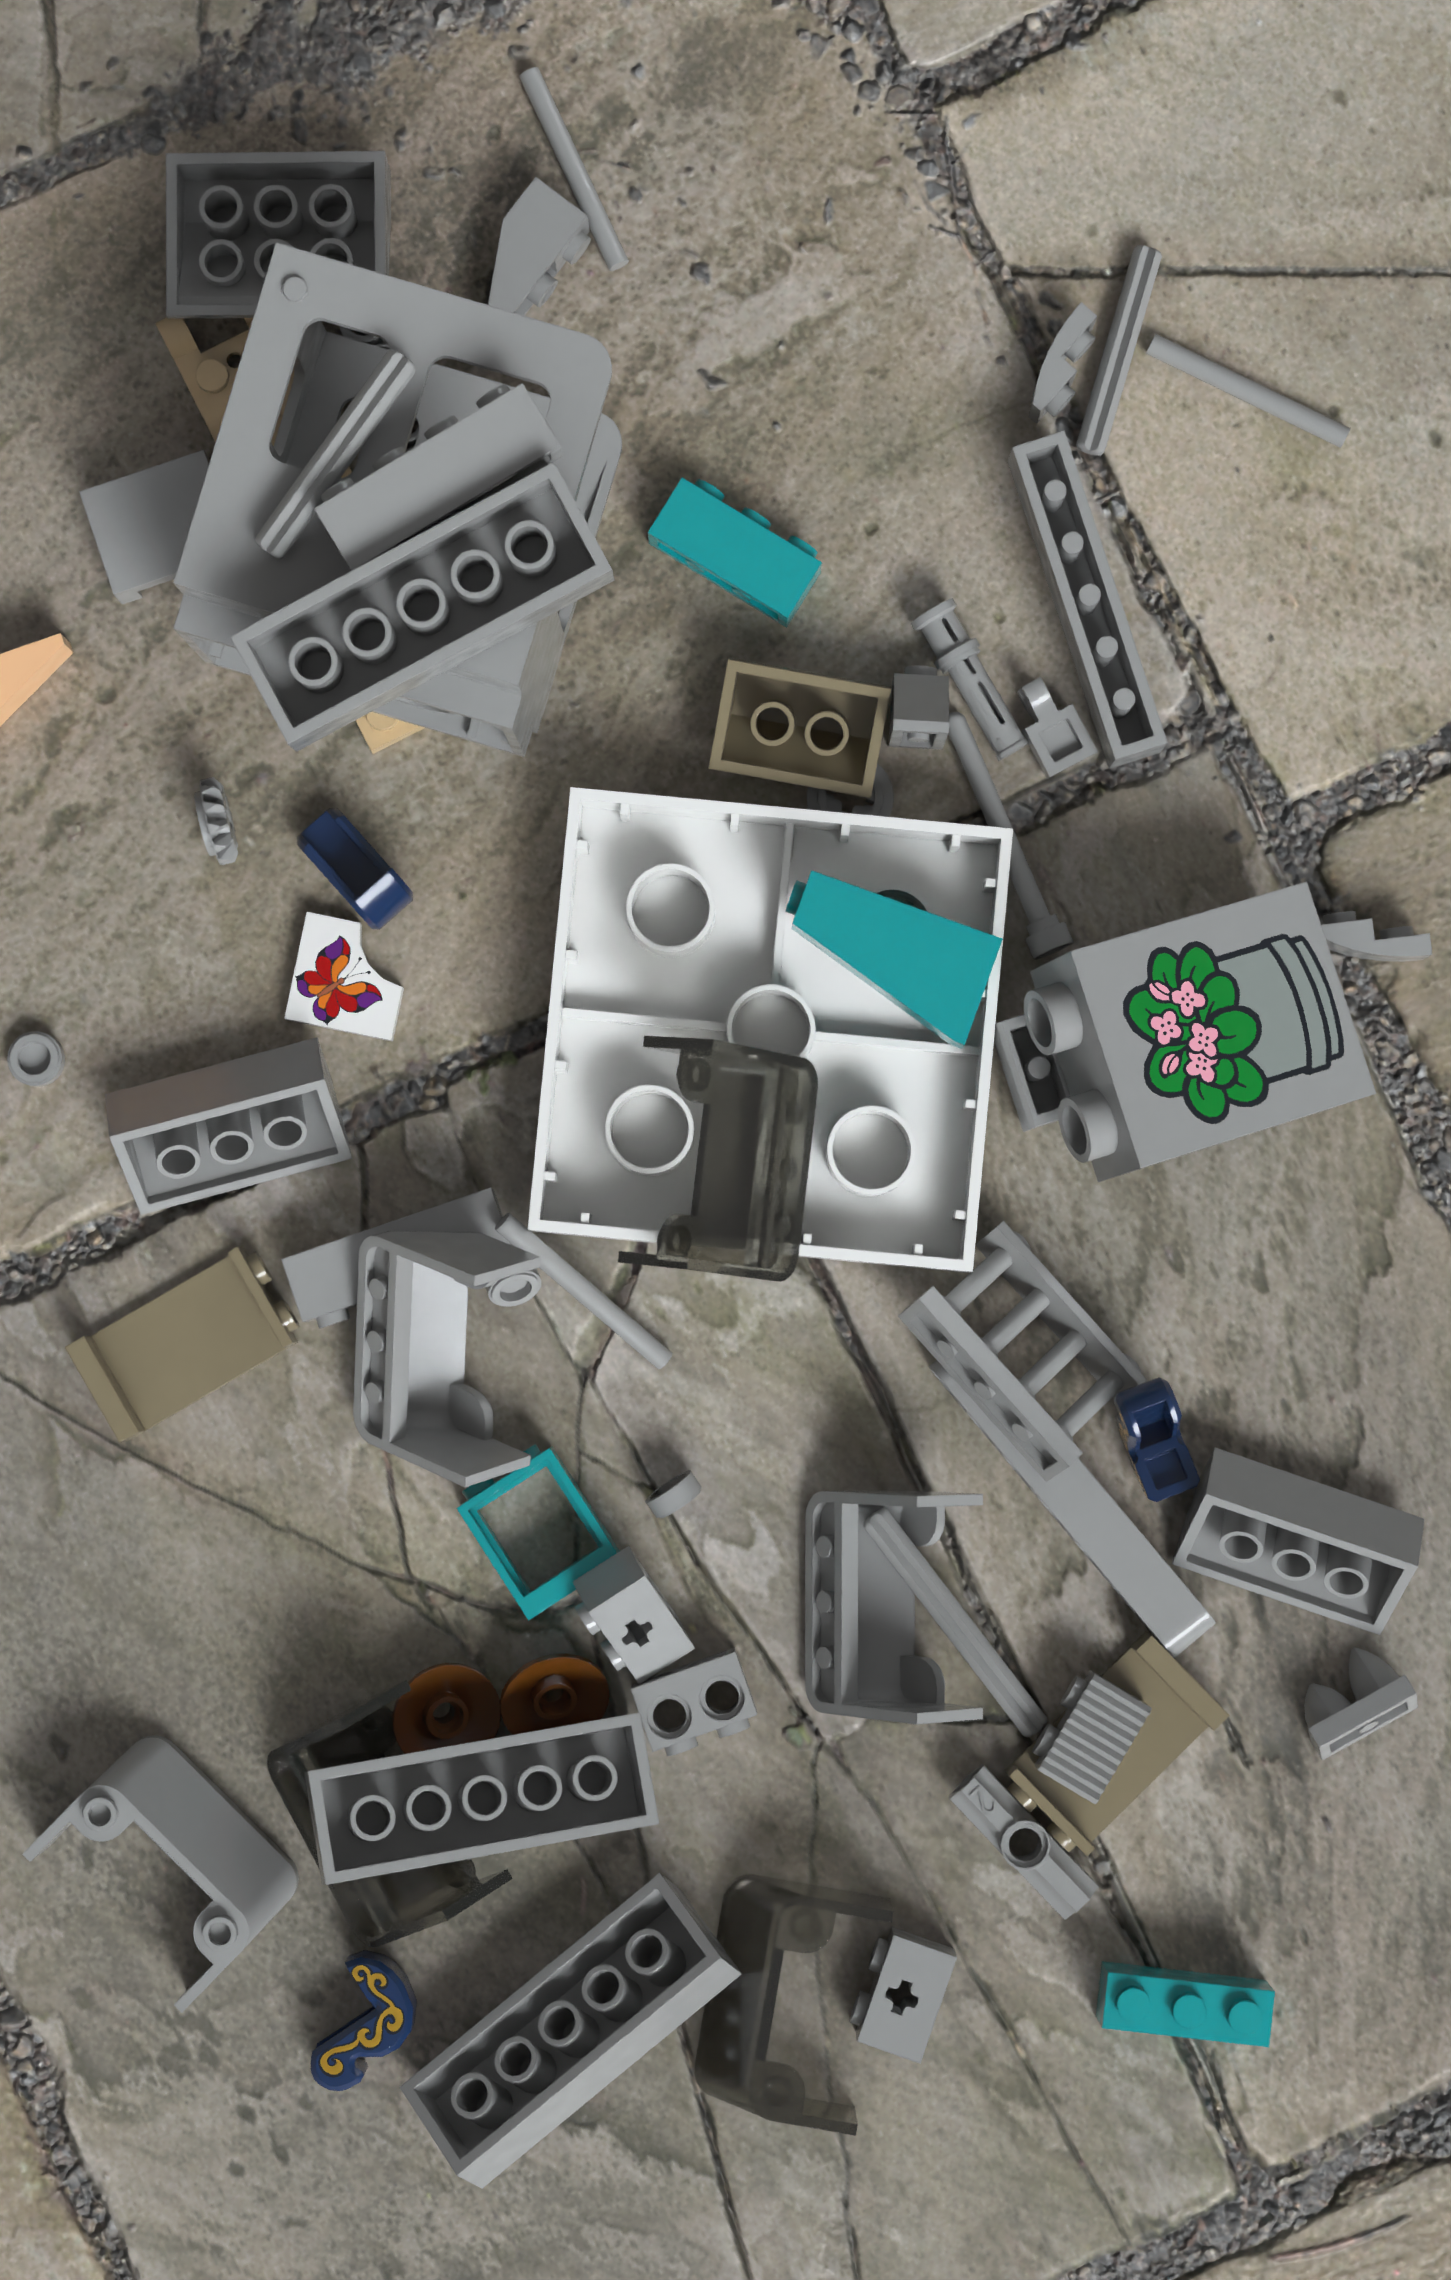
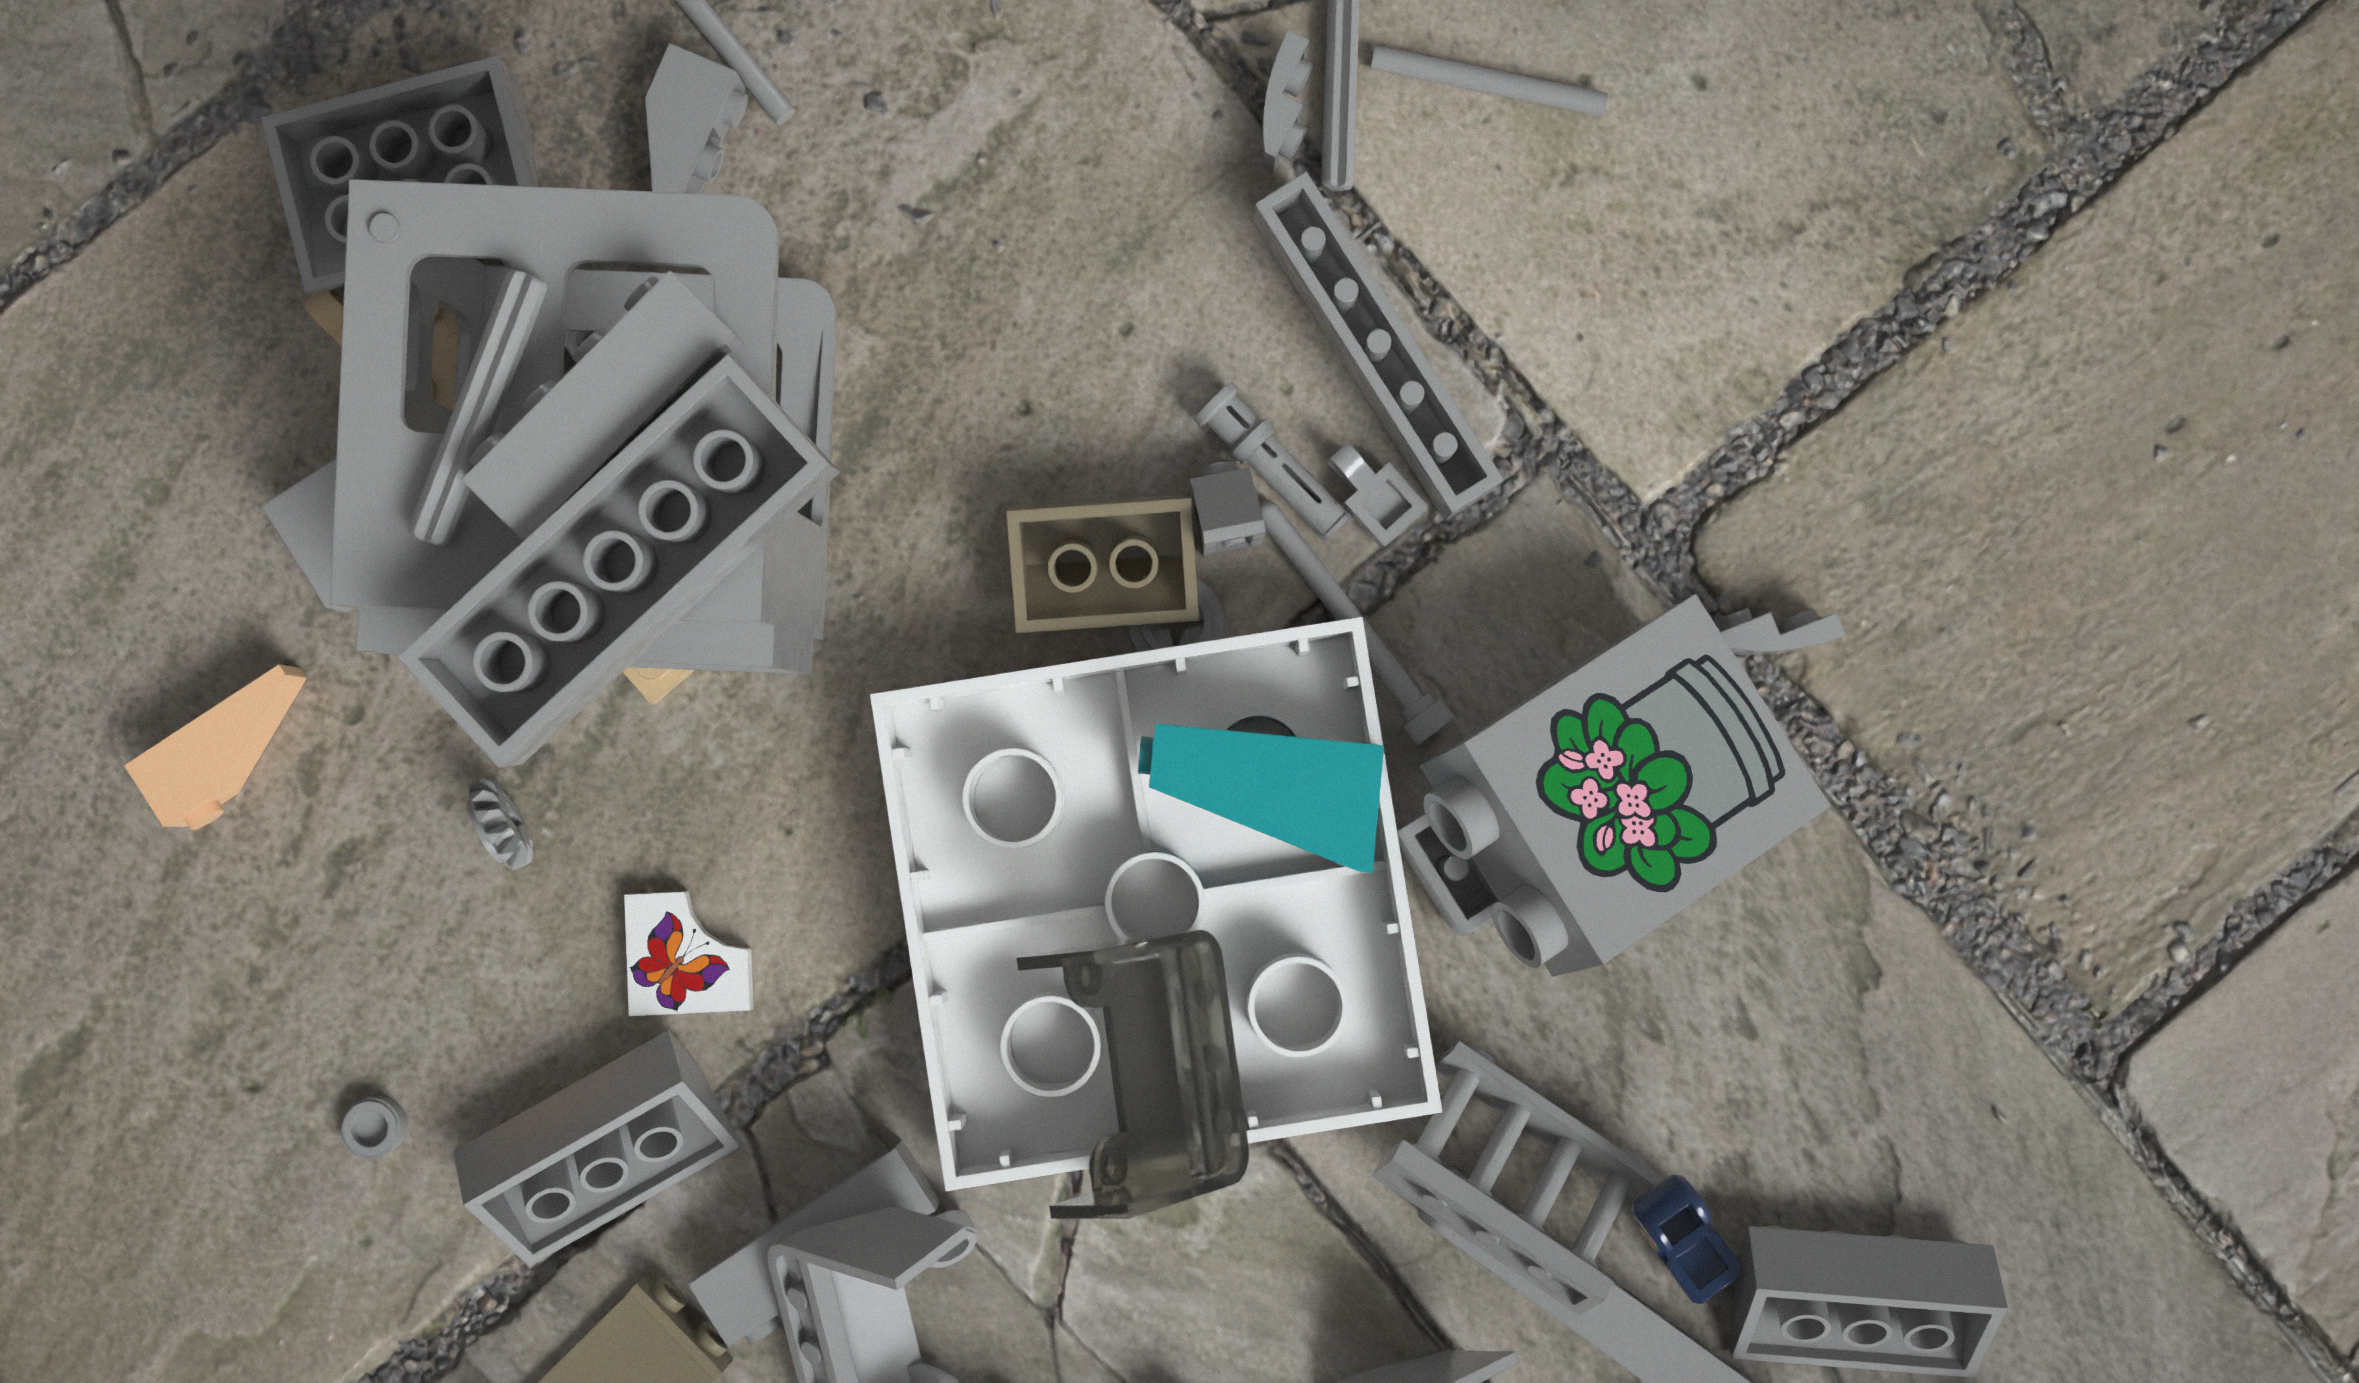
camera: 15 degrees left, 0 degrees up
dark blue animal [297,808,413,930] -> none
light grey bar [495,1213,673,1369] -> none
teal brick [648,477,822,628] -> none

